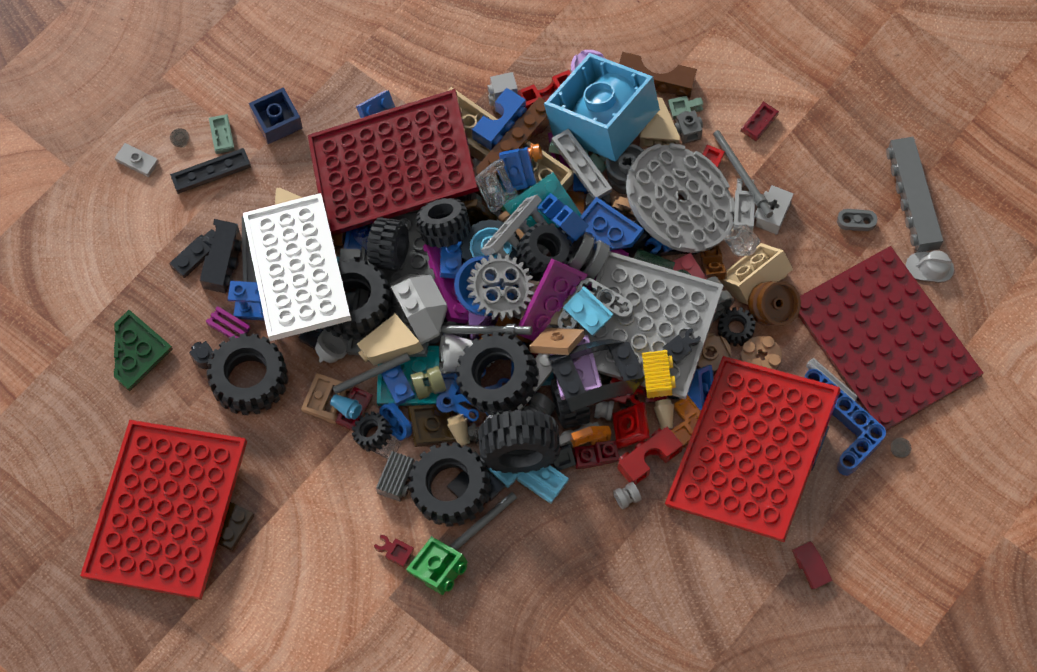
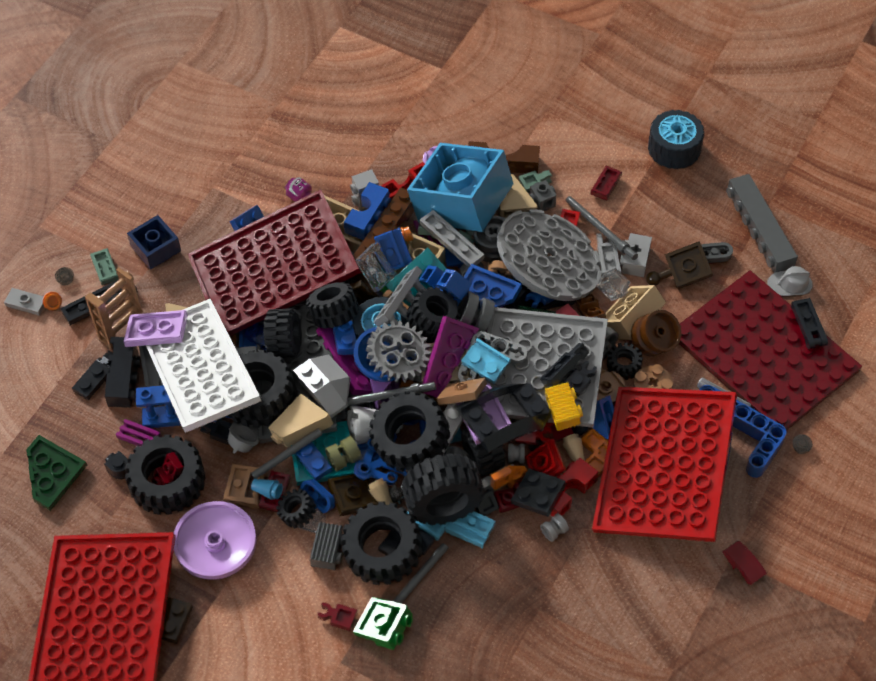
camera: 10 degrees left, 10 degrees down
none -> orange plate [43,292,62,311]
none -> medium nougat fence [85,267,143,350]
none -> lavender tile [124,310,188,347]
none -> dark red slope [152,452,183,485]
none -> lavender dish [174,501,256,579]
none -> magenta head [285,177,312,202]
none -> black plate [511,468,566,517]
none -> black hinge [540,343,589,386]
none -> dark brown plate [646,241,713,289]
none -> black wheel [648,110,705,169]
none -> black plate [791,298,828,349]

